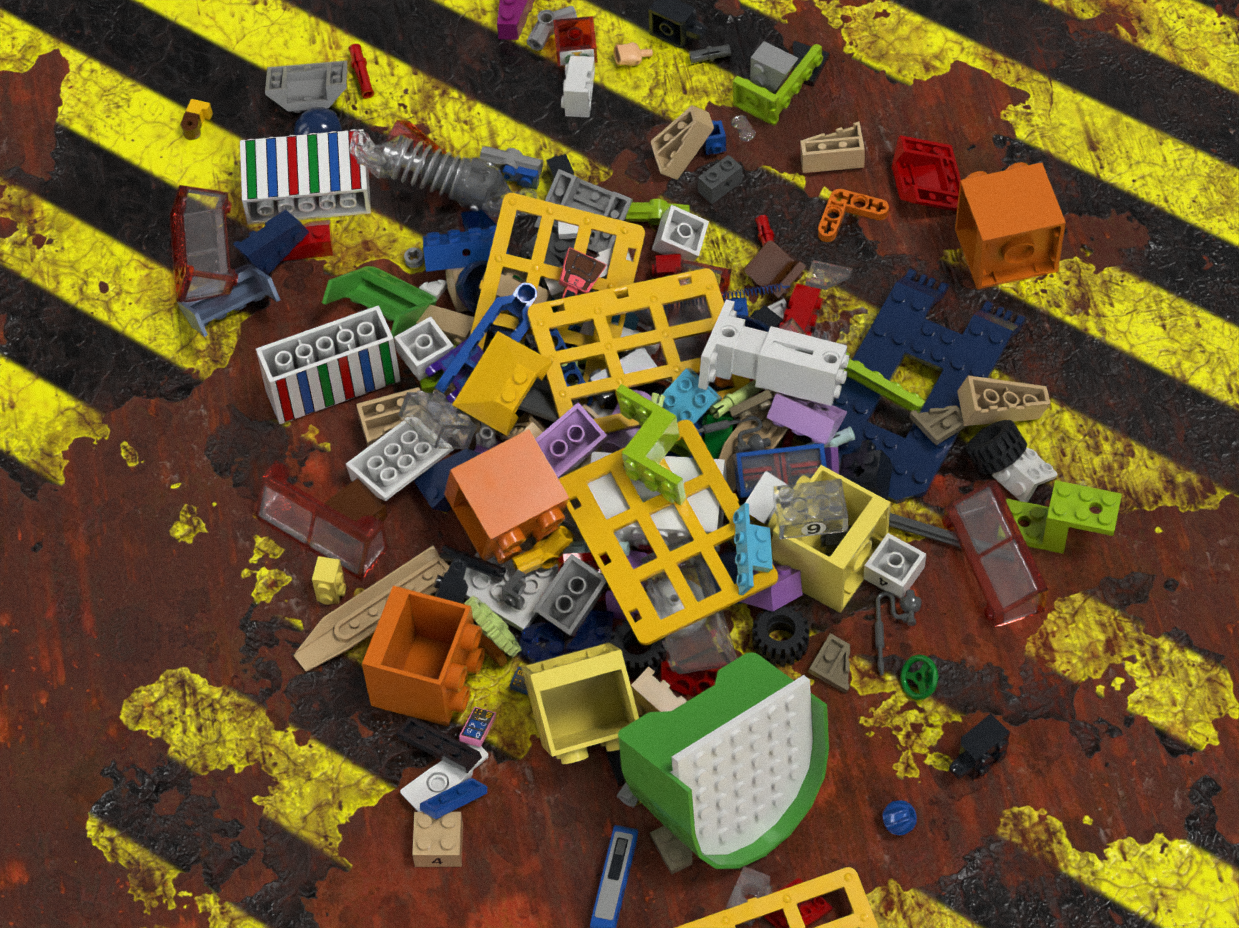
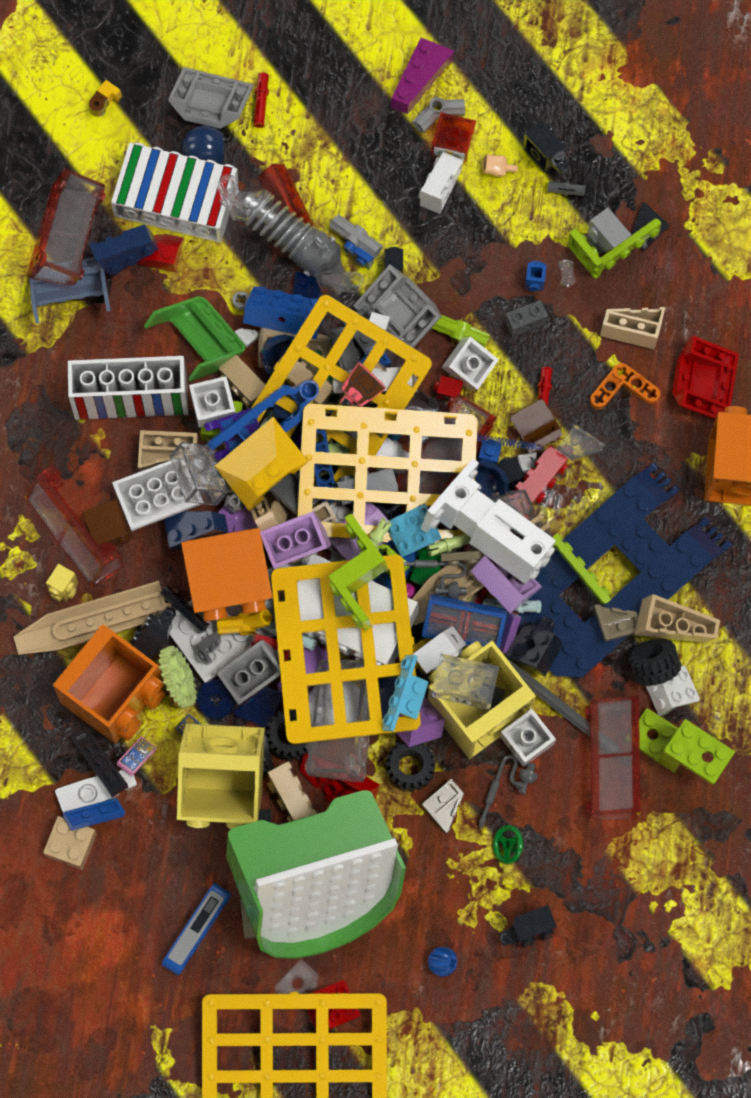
camera: 15 degrees right, 15 degrees up
tan wedge [650,105,714,180] -> none

